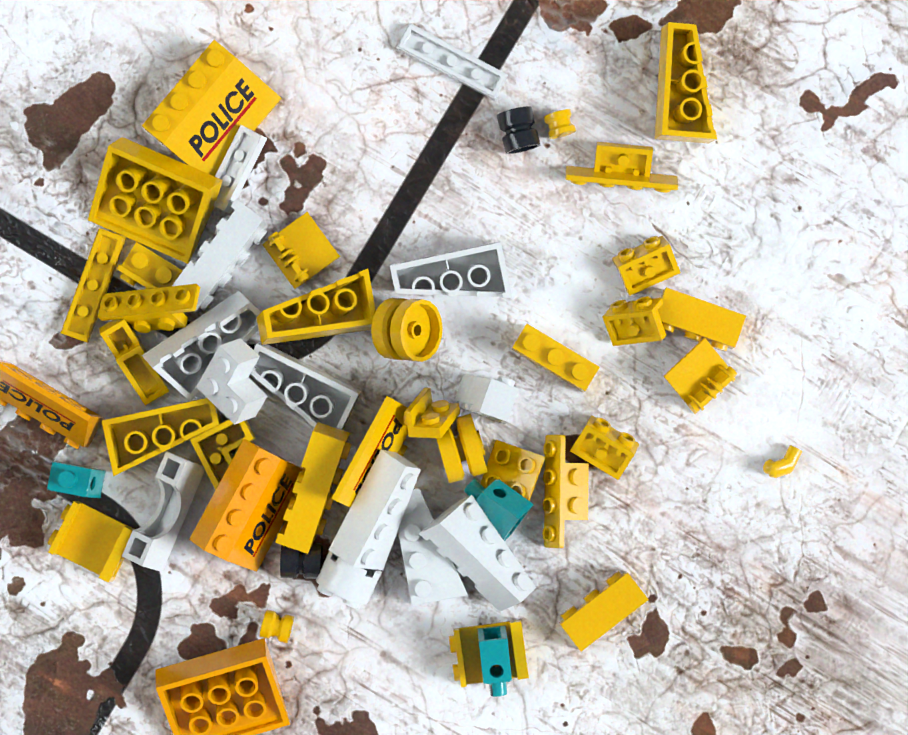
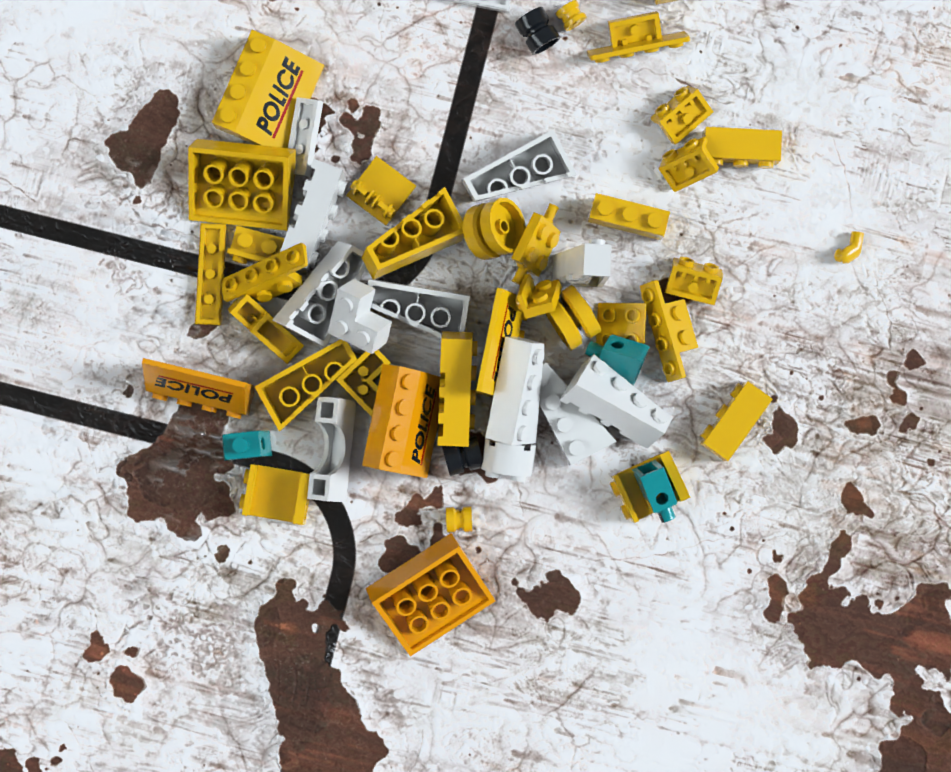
camera: 25 degrees left, 0 degrees up
yellow hinge [663,338,737,414] -> none
none -> yellow plate [511,203,561,285]

